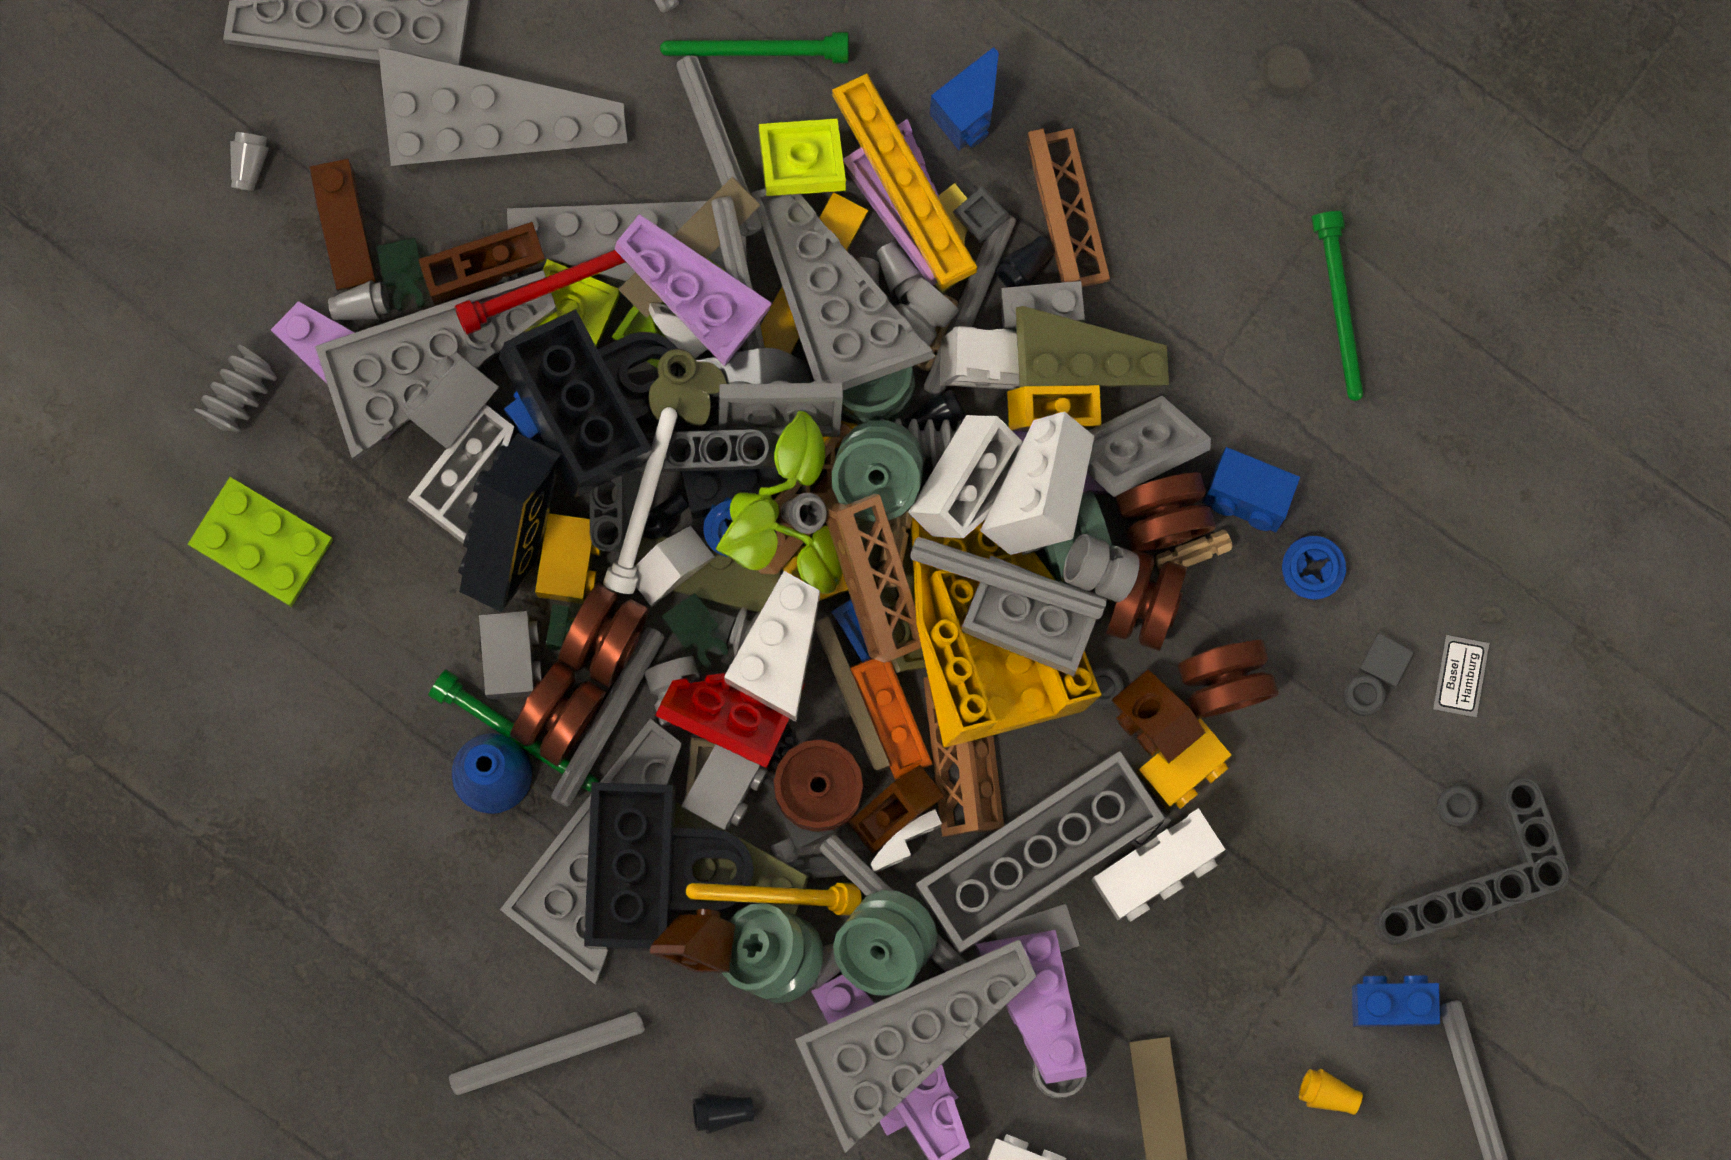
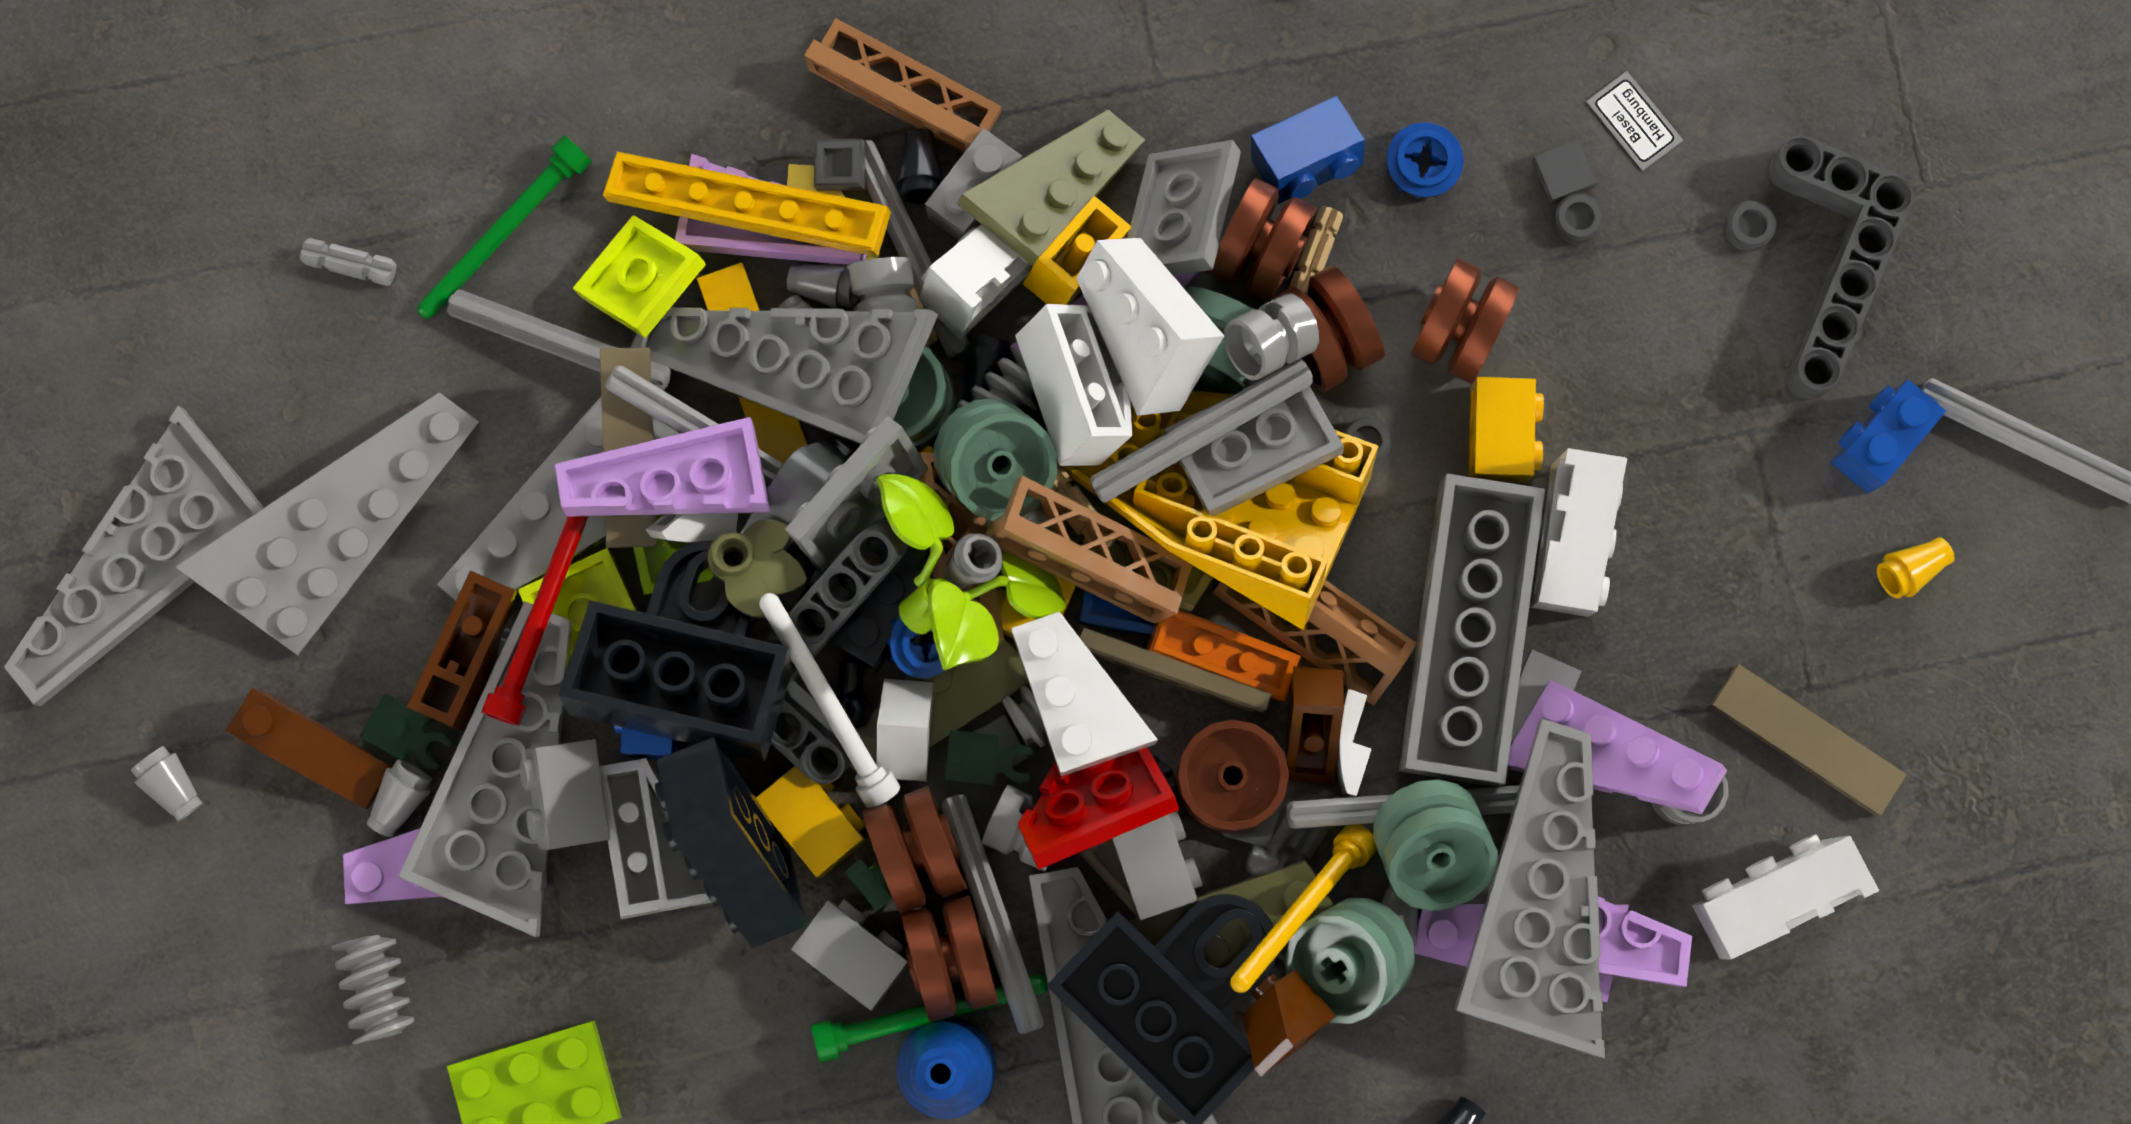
camera: 45 degrees left, 0 degrees up
blue slope [930,47,999,151] -> none
reddish brown brick [1111,670,1206,764] -> none

